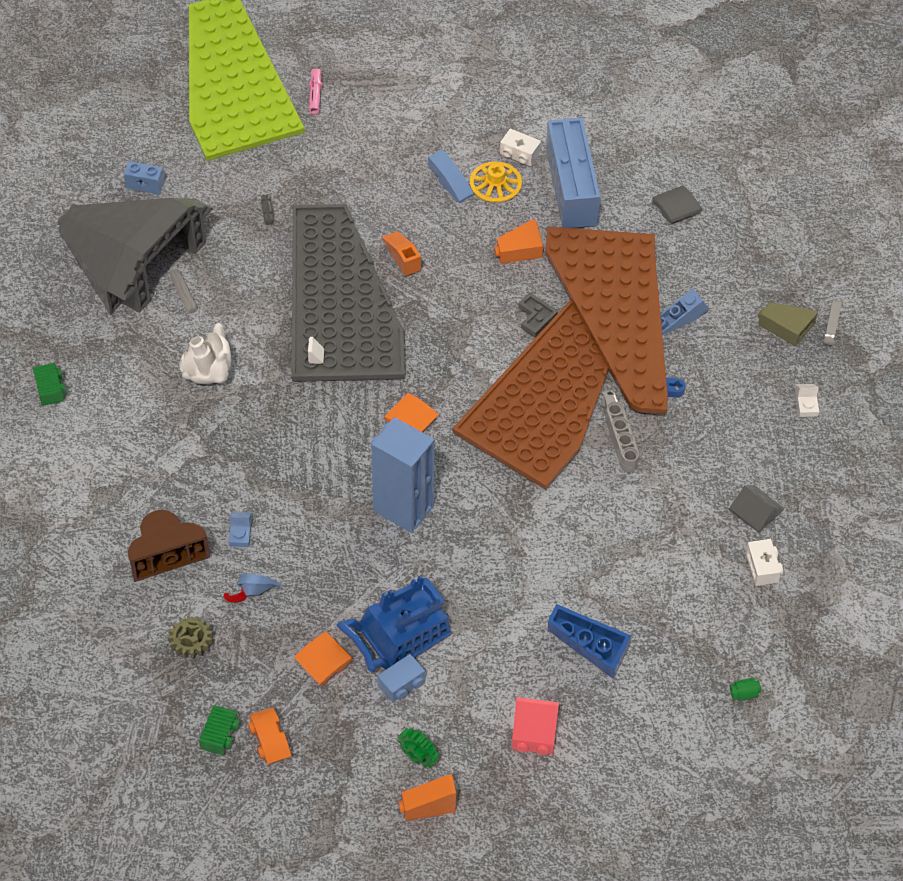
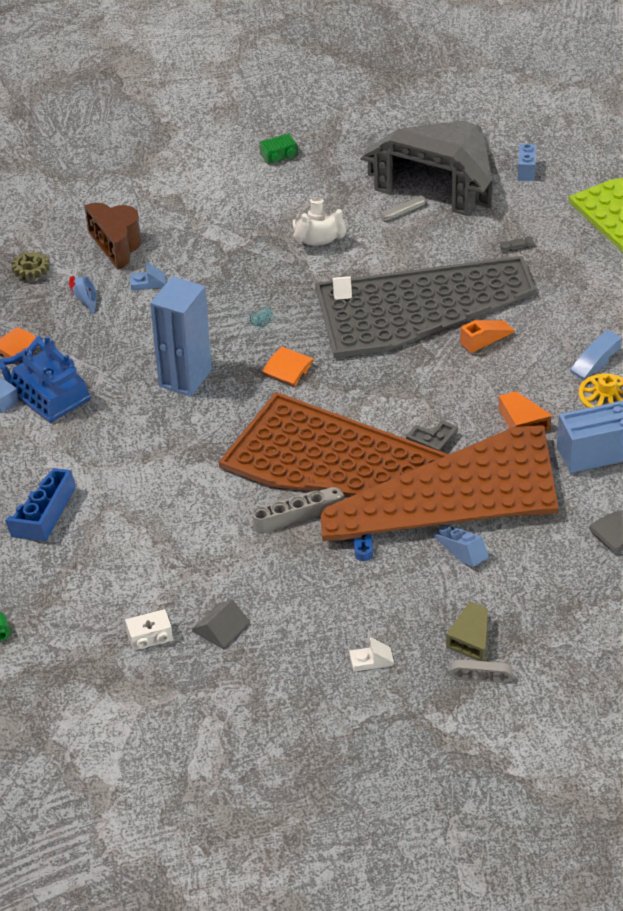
camera: 85 degrees right, 10 degrees down
none -> clear light blue pin [249,306,273,326]

